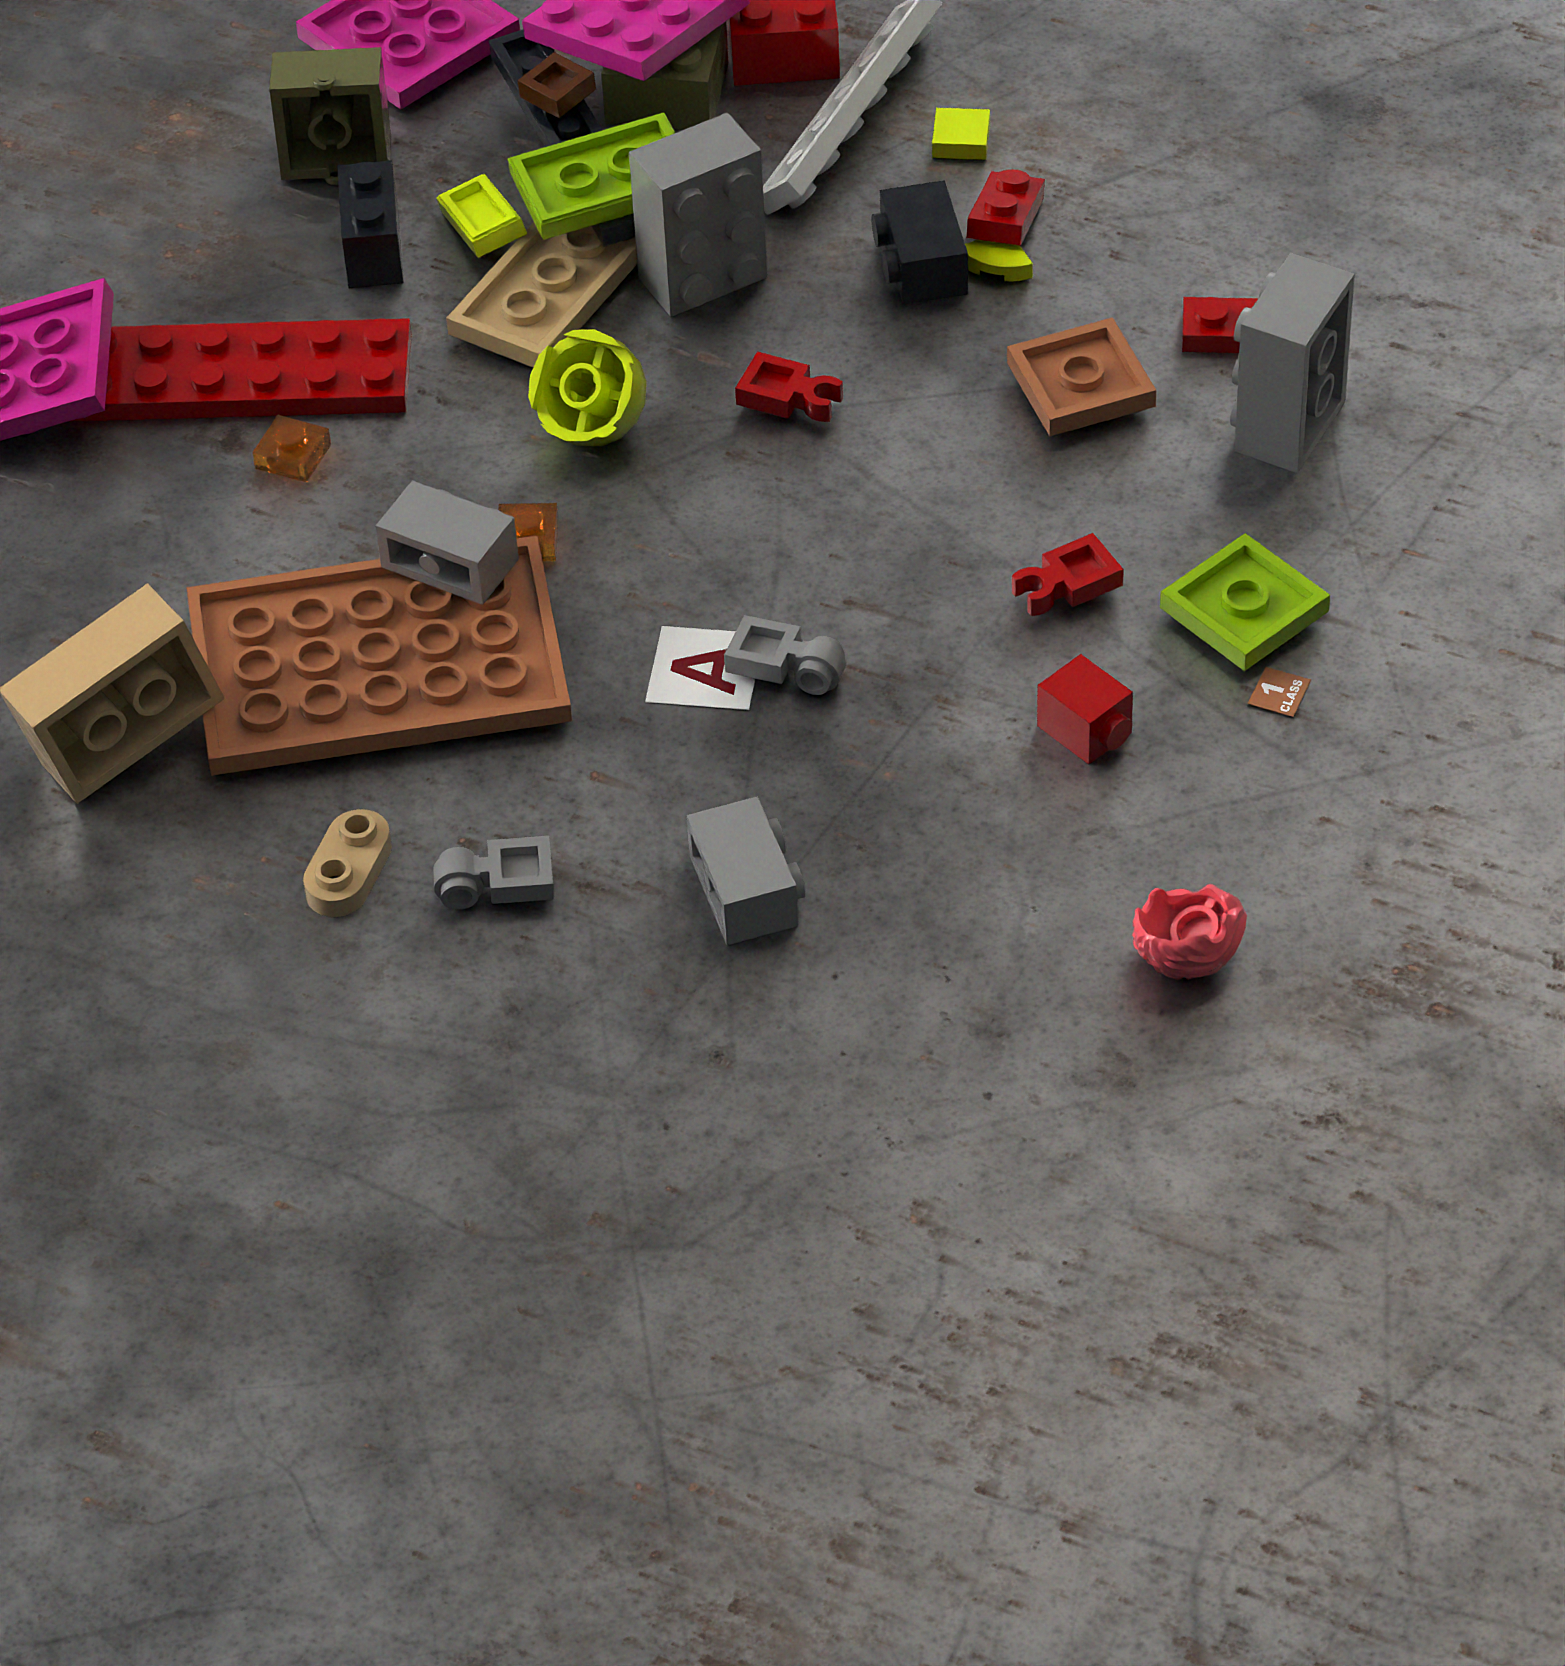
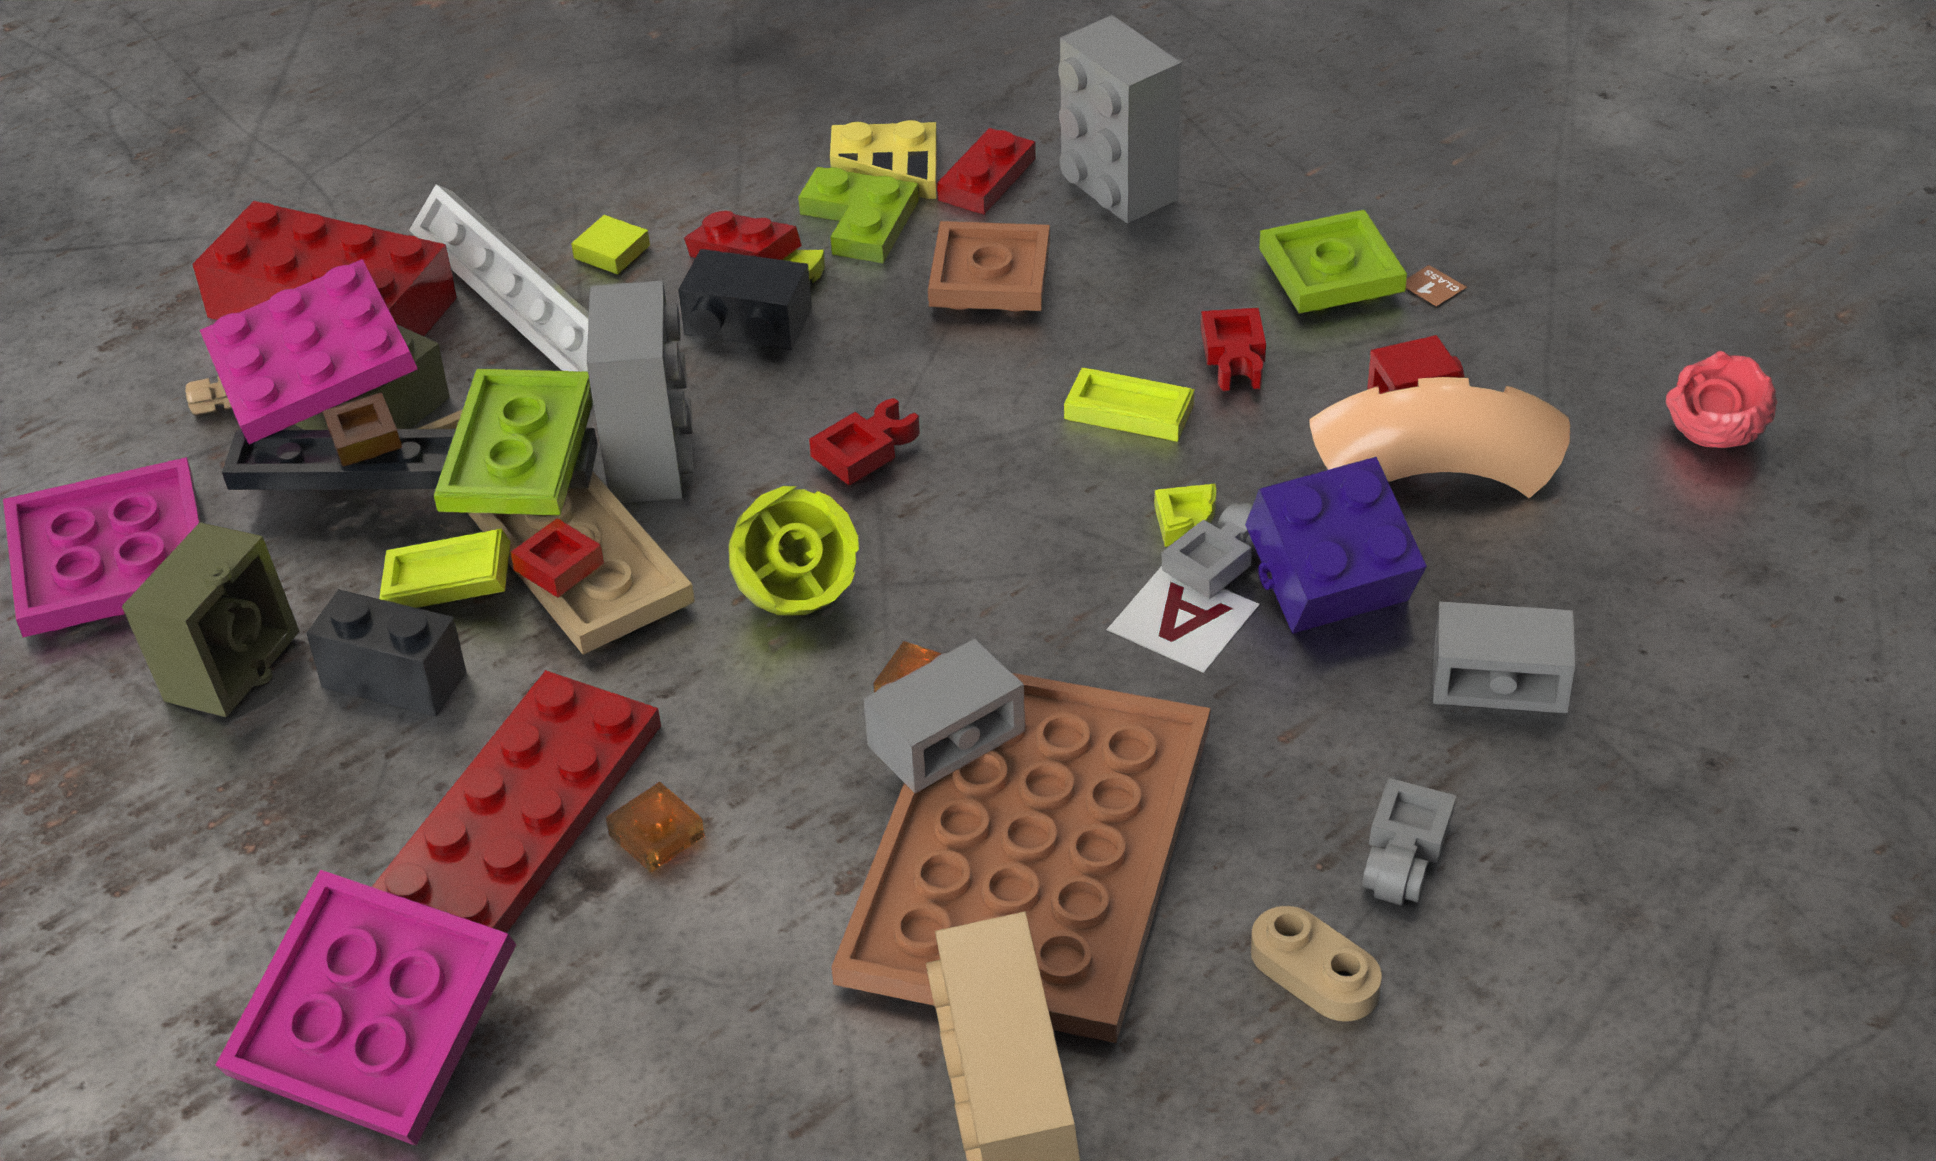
camera: 65 degrees left, 5 degrees down
none -> red plate [510,518,604,598]
none -> lime plate [798,167,919,263]
none -> light yellow wing [830,120,937,199]
none -> neon yellow tile [1064,368,1195,442]
none -> neon yellow tile [1154,484,1216,547]
none -> dark purple brick [1245,457,1427,634]
none -> light nougat brick [1309,377,1570,498]

